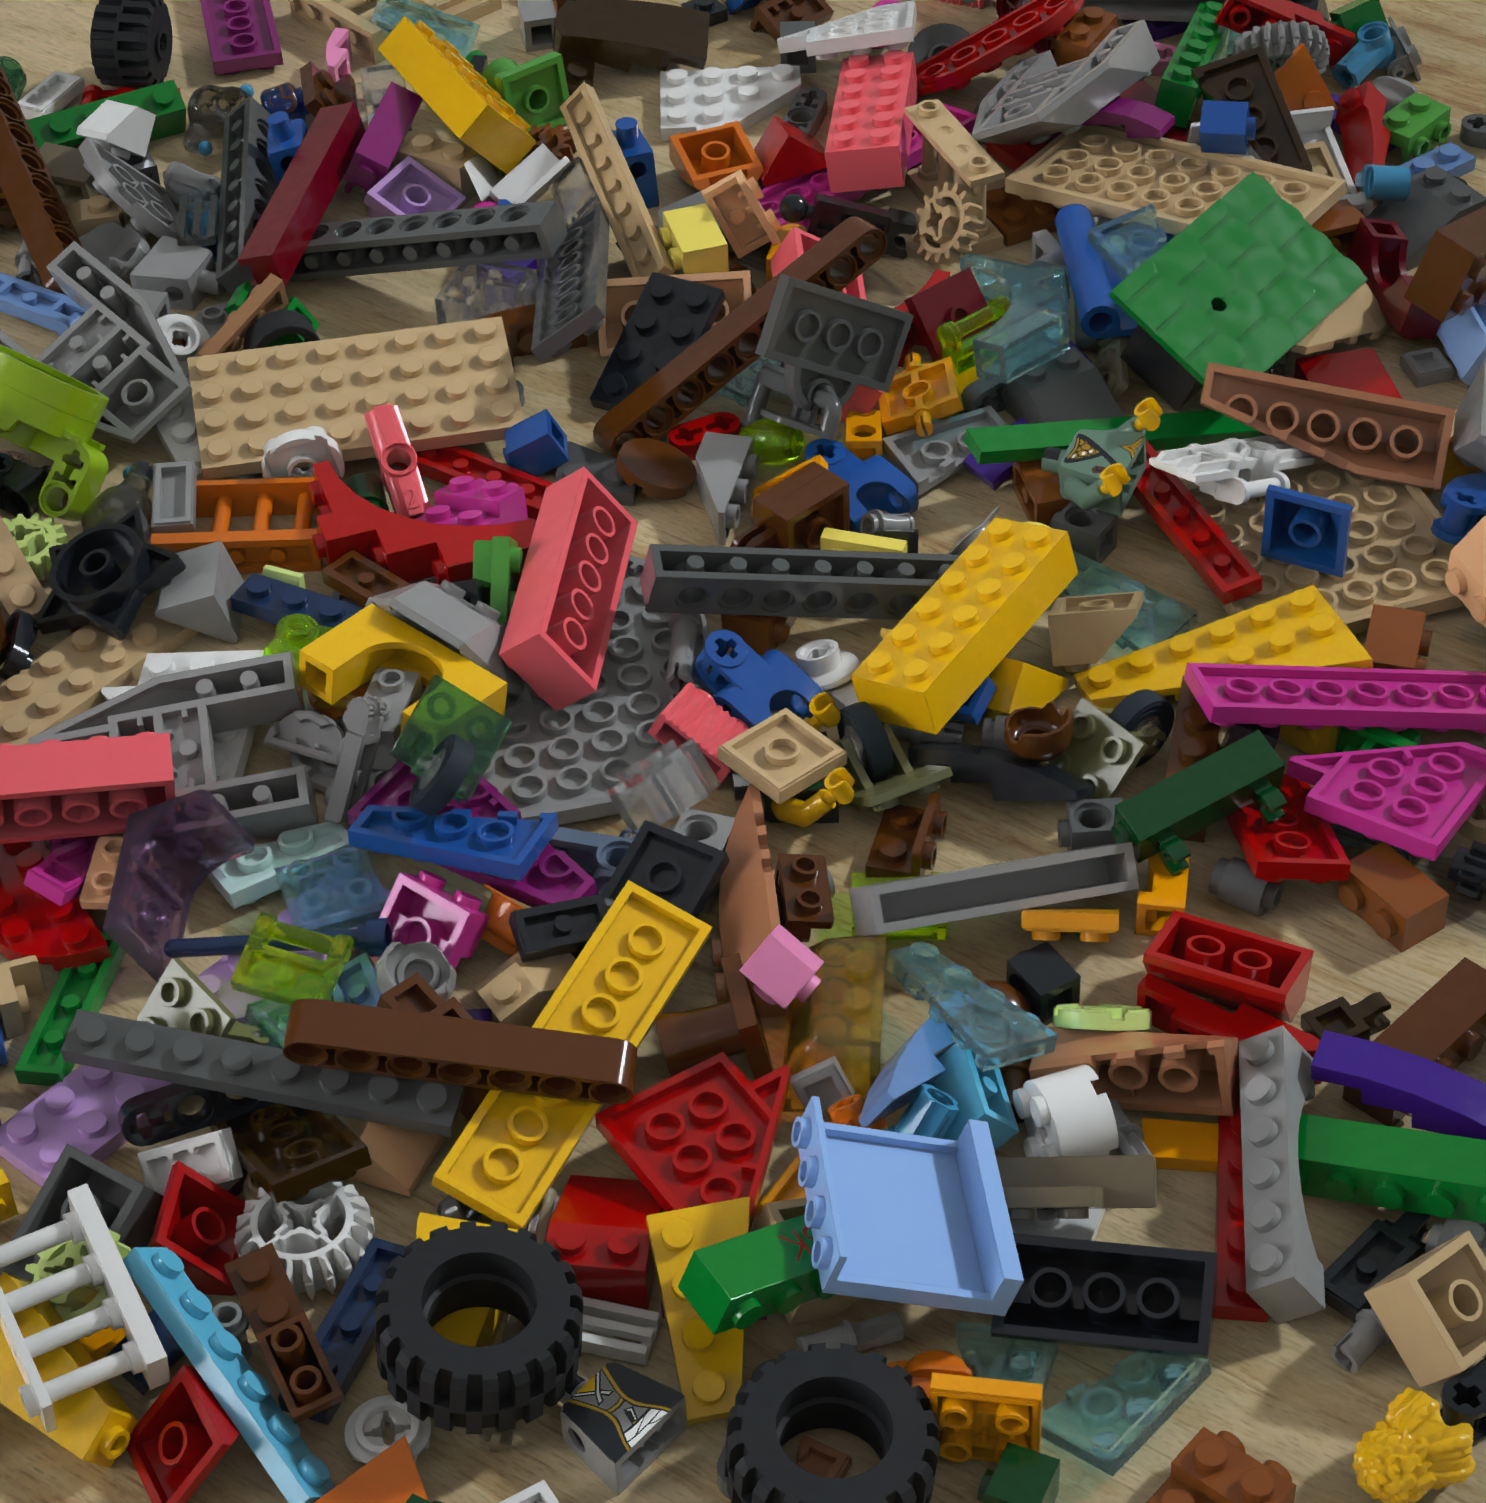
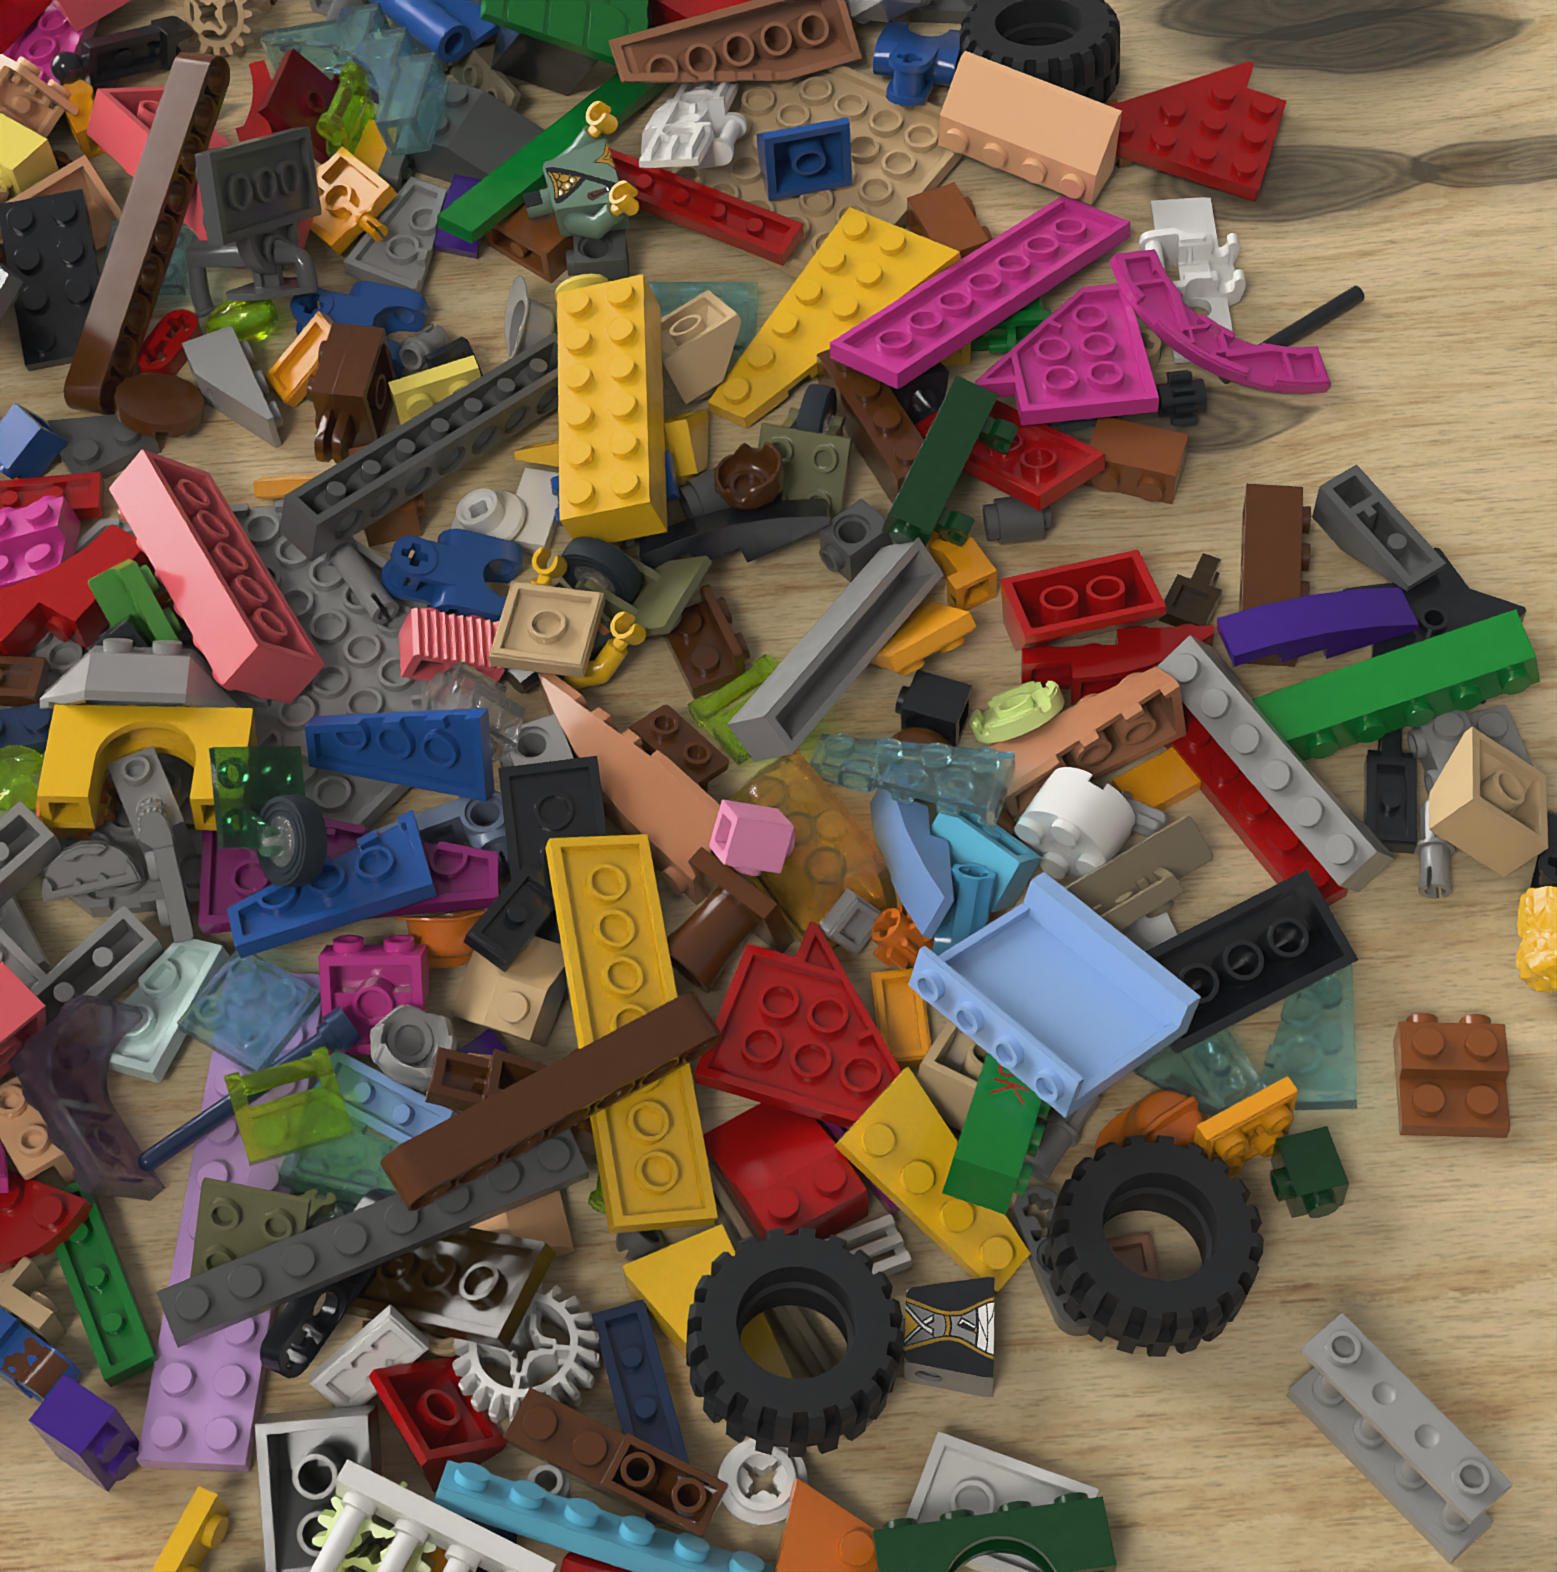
camera: 35 degrees left, 15 degrees up
light orange leg [845,410,882,461] -> none
none -> blue wing [304,708,494,802]

